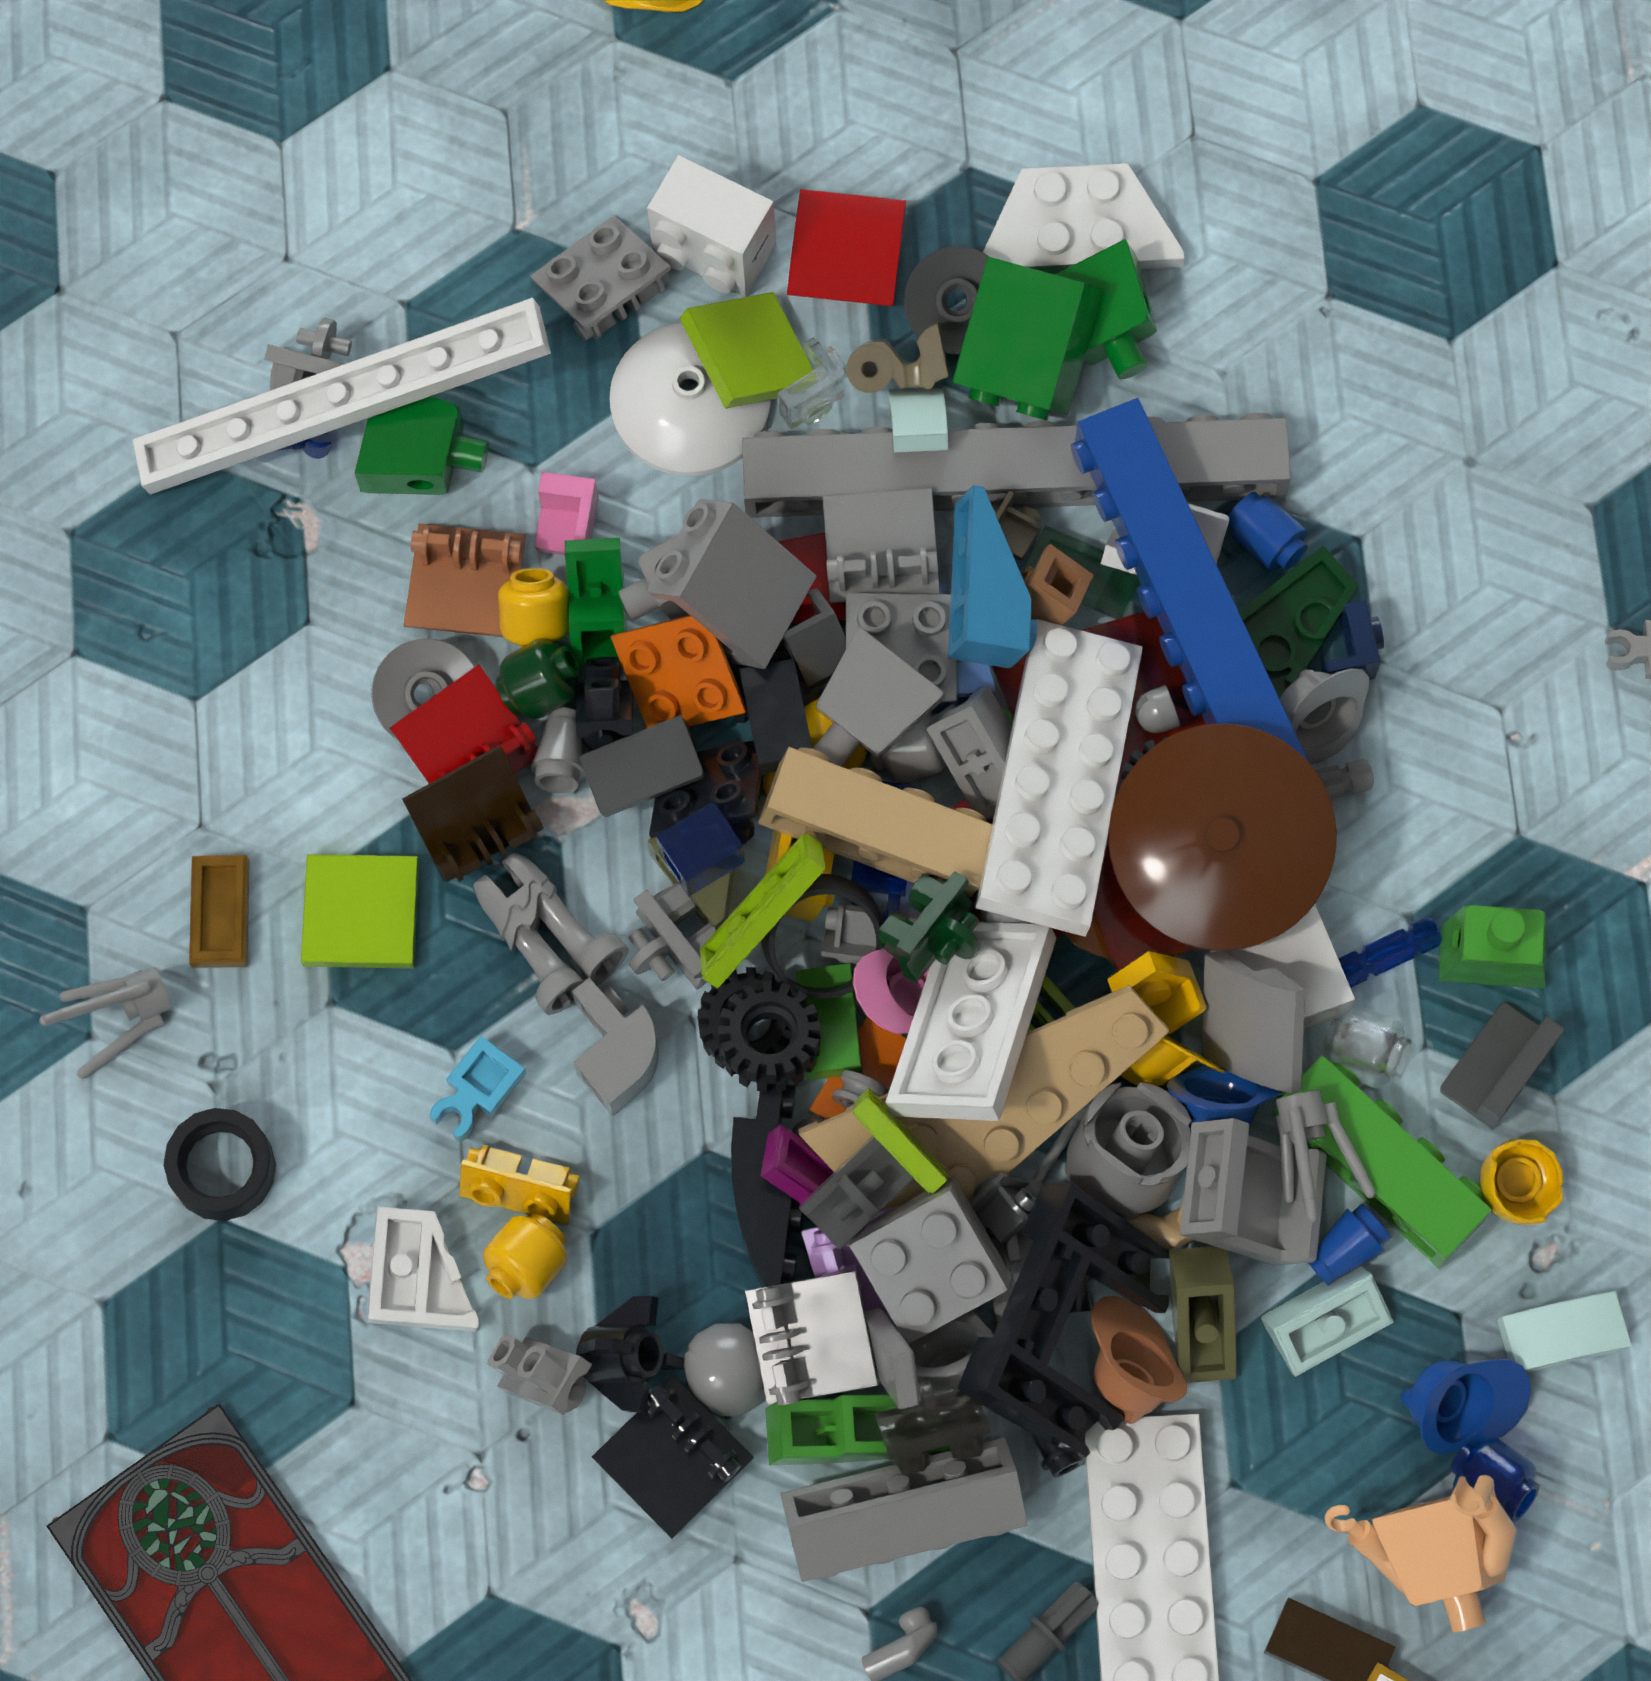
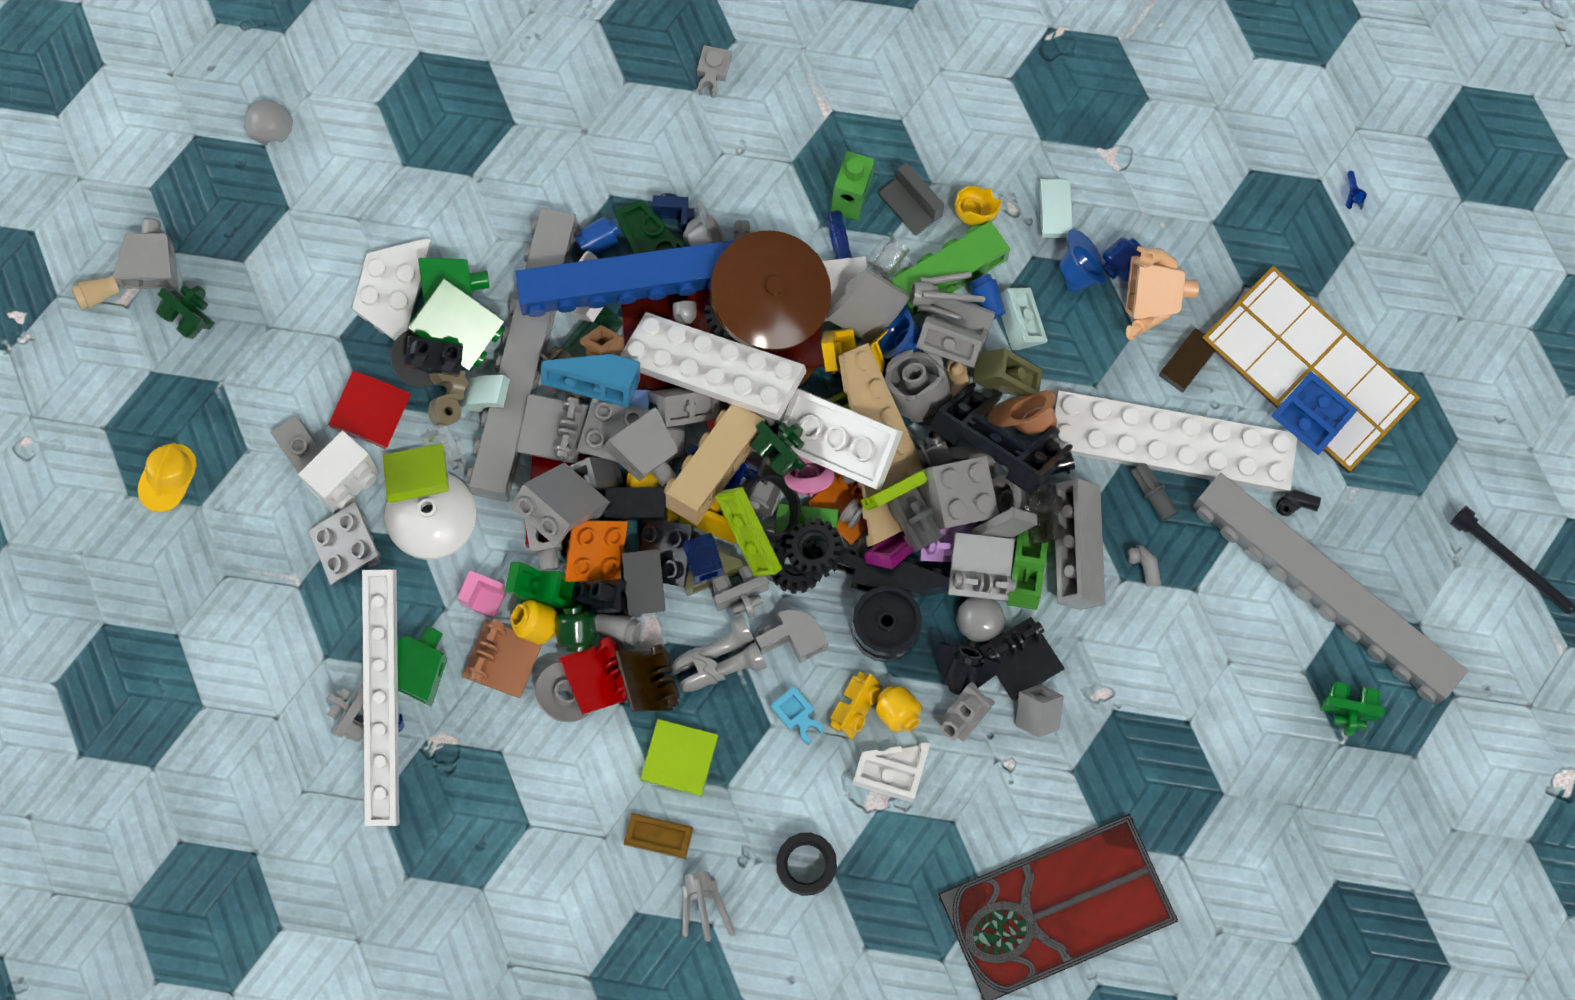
camera: 80 degrees left, 0 degrees up
none -> light grey plate [270,416,321,473]
none -> black hips [404,336,463,377]
none -> black wheel [851,586,922,663]
none -> light grey panel [1016,684,1064,738]

